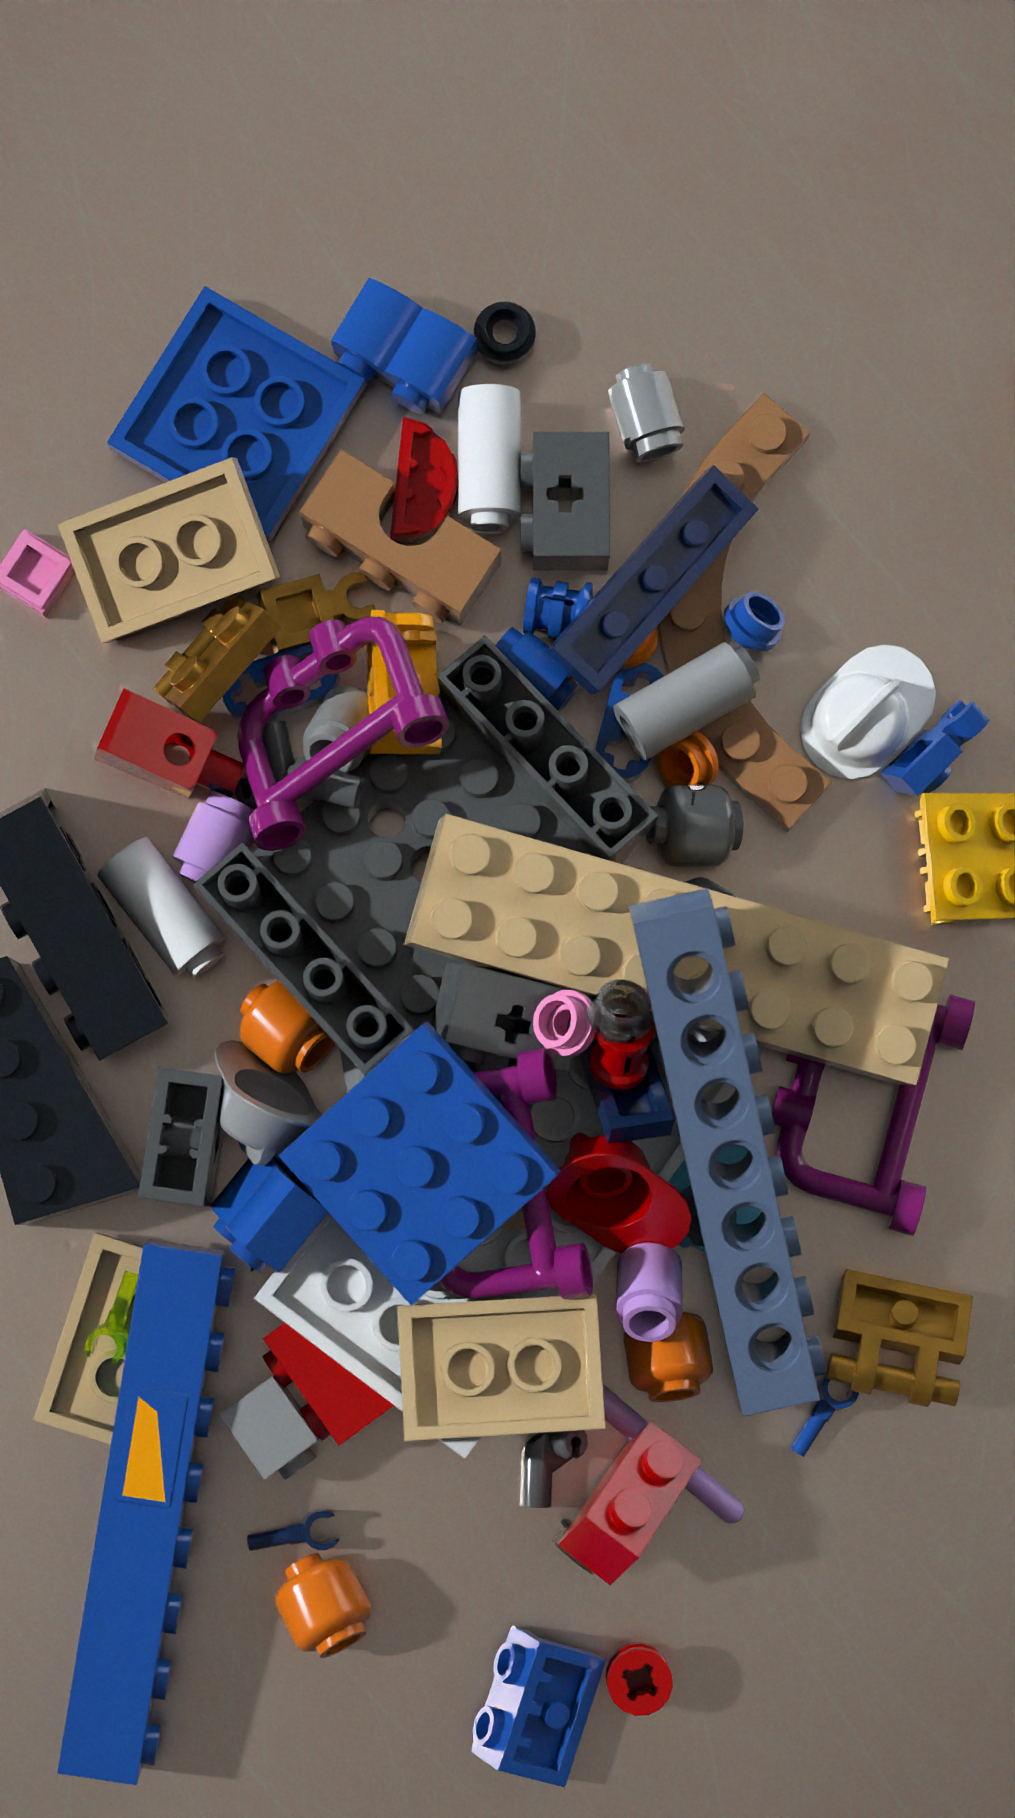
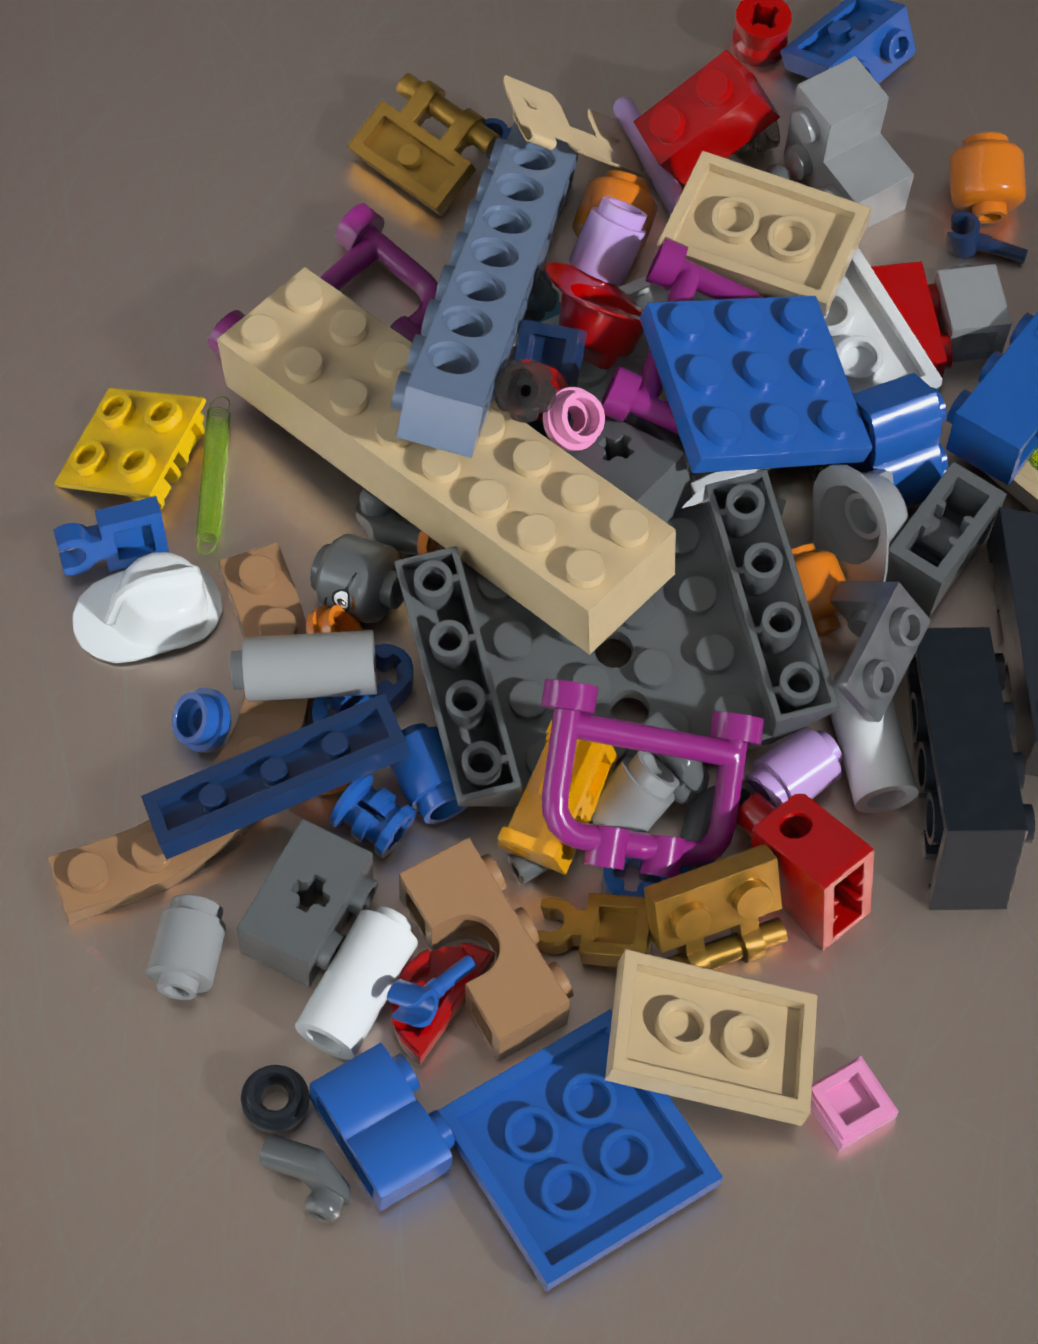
camera: 155 degrees left, 20 degrees down
none -> lime piece [196,396,231,554]
none -> dark grey arm [260,1135,351,1223]
none -> blue hand [387,955,476,1027]
none -> tan piece [503,74,652,180]
none -> light grey brick [783,56,914,229]
none -> flat silver bracket [830,581,931,722]

